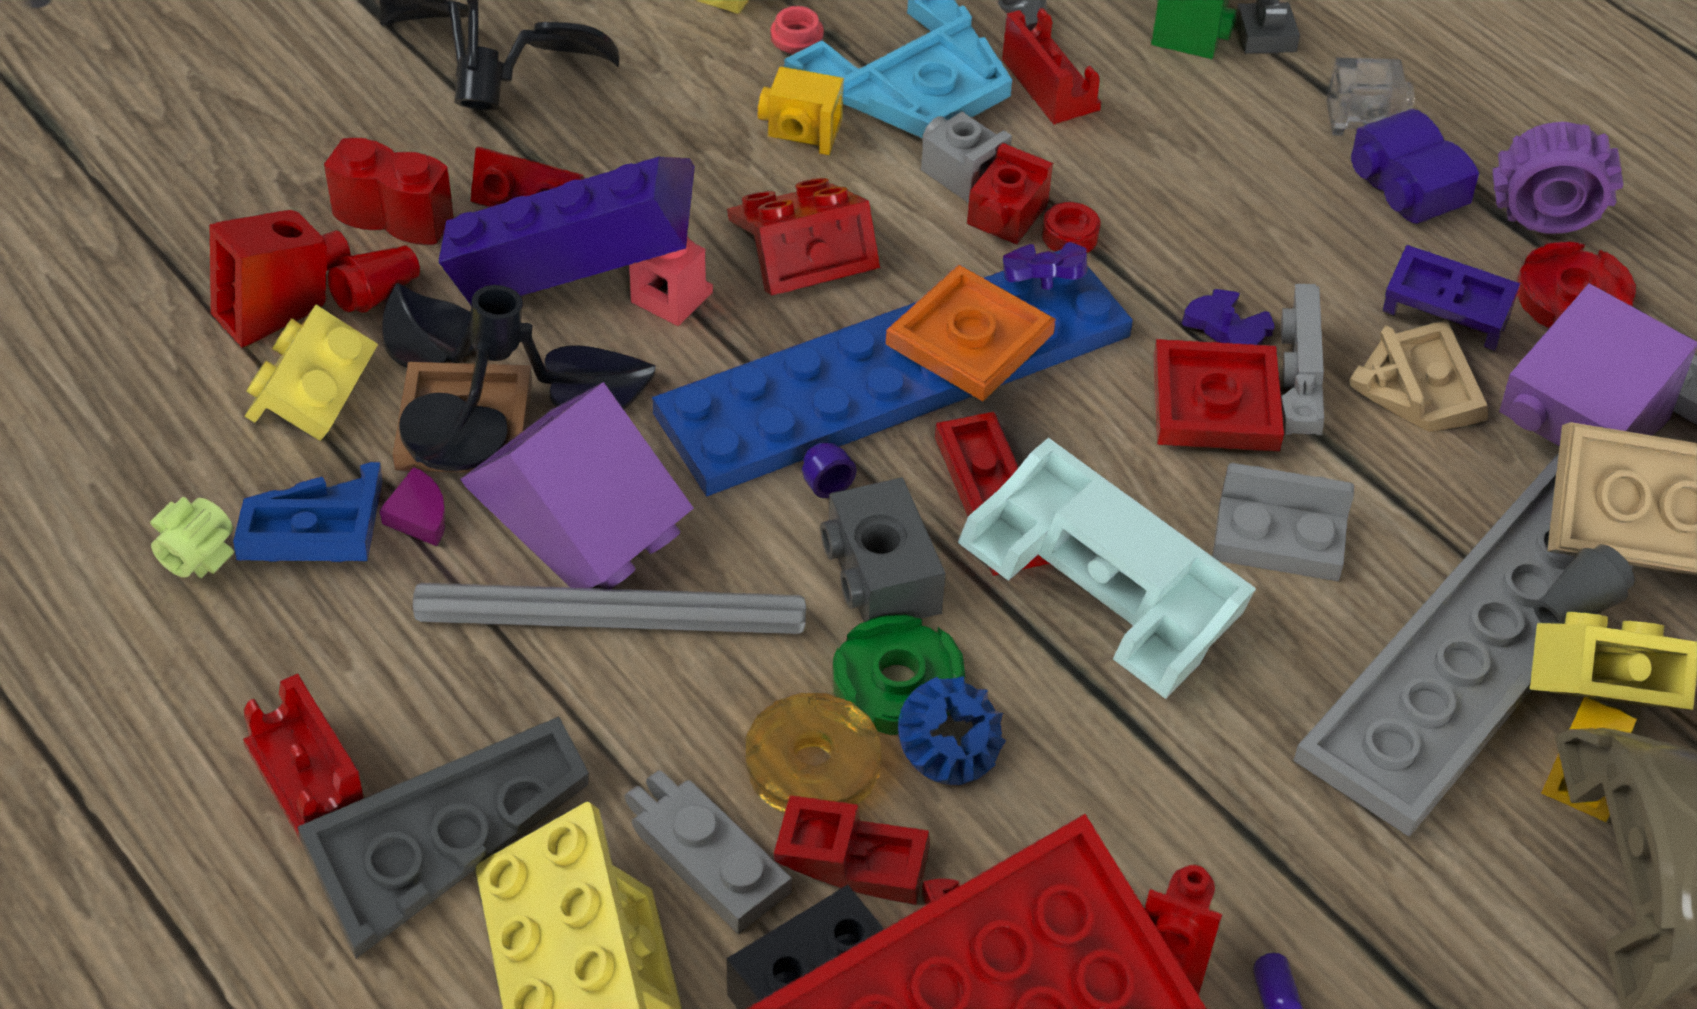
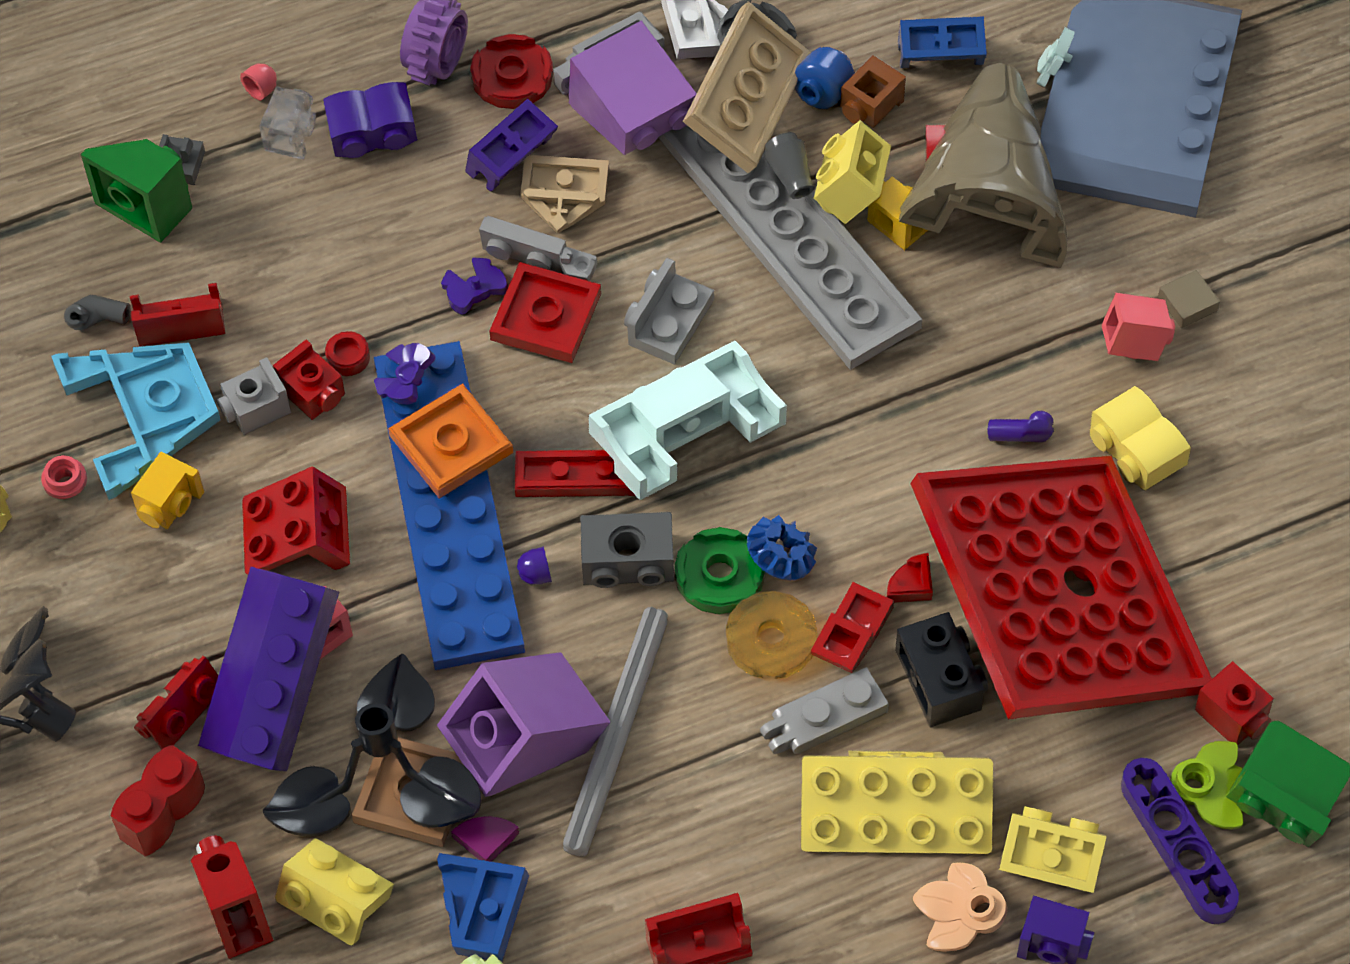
camera: 70 degrees left, 10 degrees up
dark grey wing [298,716,589,959] -> none
red cone [327,245,420,313] -> none
red hinge [1145,865,1223,995] -> none
none -> coral hinge [240,63,277,101]

